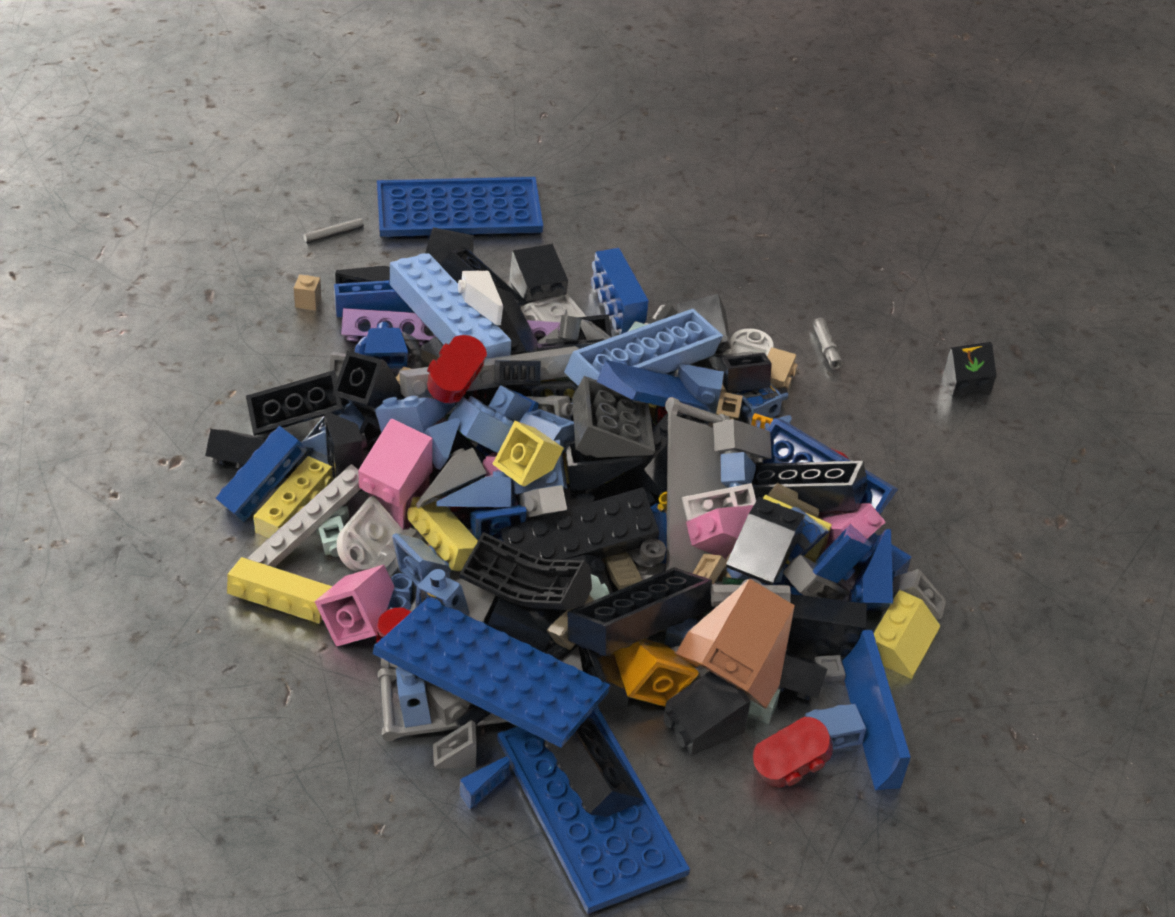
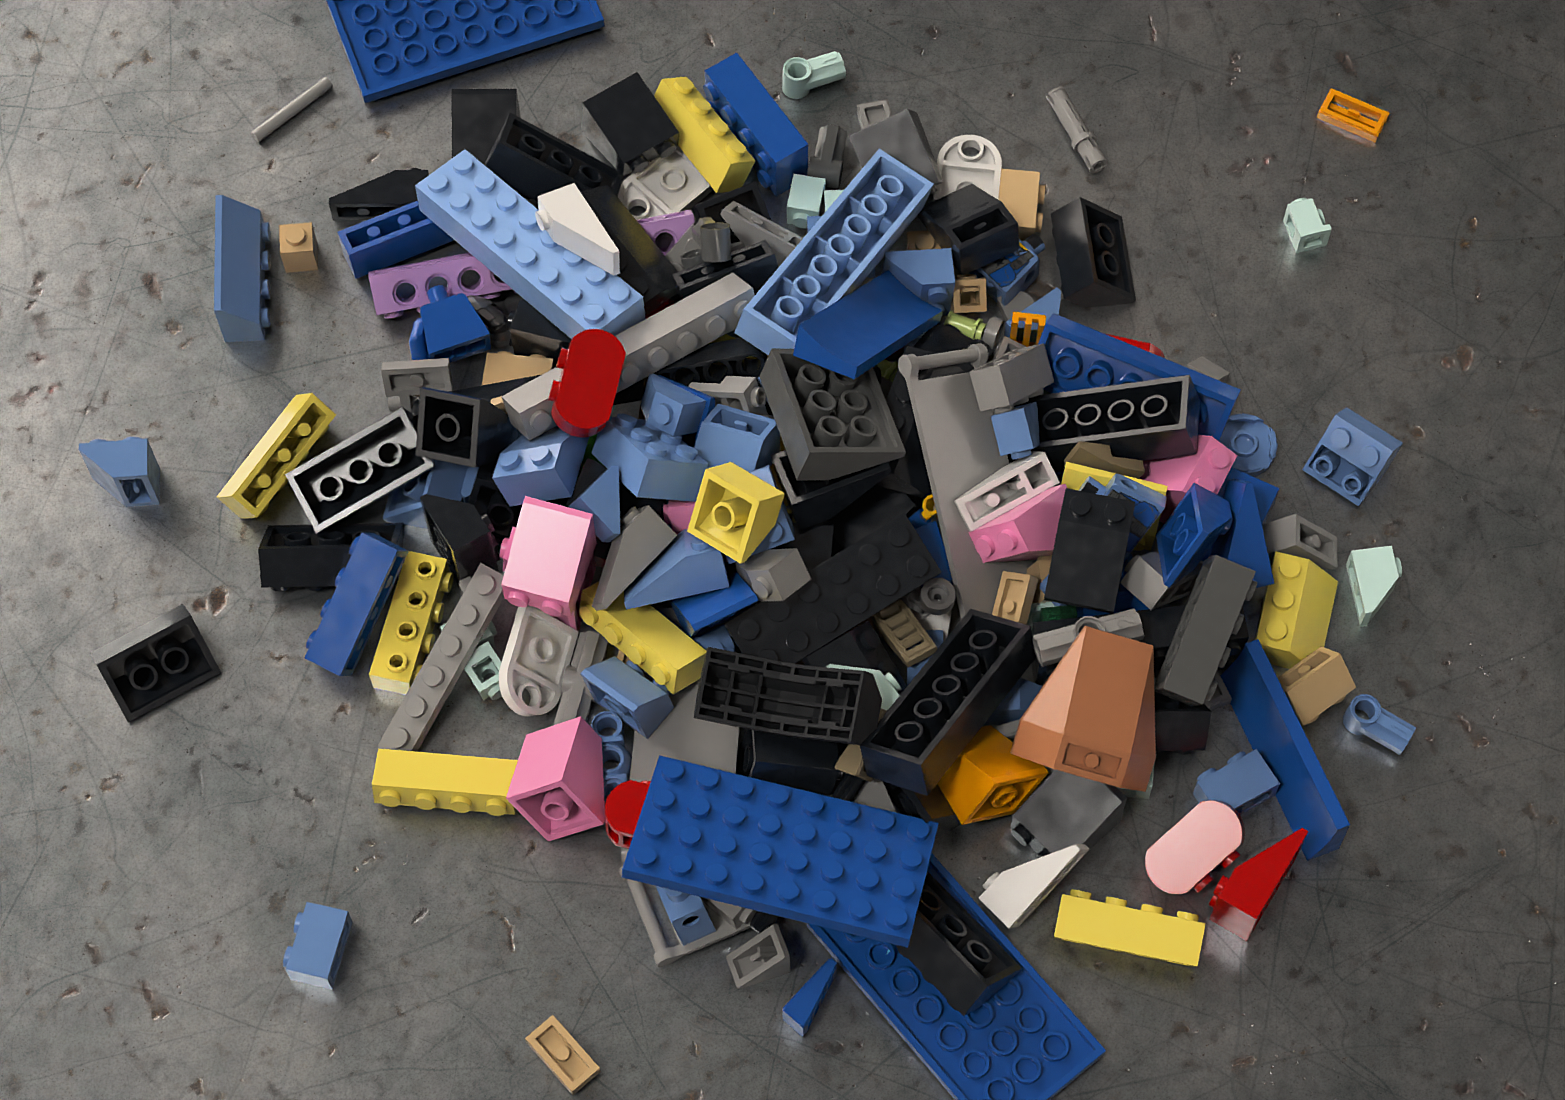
camera: 10 degrees left, 20 degrees up
medium blue torso [415,569,470,616] -> none
black slope [494,360,541,385] -> none
black slope [942,342,997,397] -> none
none -> medium blue slope [79,437,160,507]
none -> black slope [90,604,221,722]
none -> medium blue slope [214,195,271,343]
none -> light yellow brick [217,393,336,519]
none -> medium blue brick [283,902,353,989]
none -> tan plate [525,1015,601,1095]
none -> light yellow brick [654,77,756,193]
none -> light aqua piece [782,51,846,99]
none -> white slope [979,844,1089,928]
none -> black slope [1051,197,1136,308]
none -> light yellow brick [1054,889,1206,968]
none -> dark grey brick [1154,555,1257,706]
none -> red slope [1209,828,1309,941]
none -> medium blue tile [1219,413,1278,477]
none -> tan brick [1278,646,1356,726]
none -> light aqua brick [1283,198,1332,253]
none -> medium blue slope [1302,407,1403,506]
none -> light orange tile [1317,88,1390,143]
none -> medium blue piece [1343,694,1416,755]
none -> light aqua slope [1346,546,1402,627]

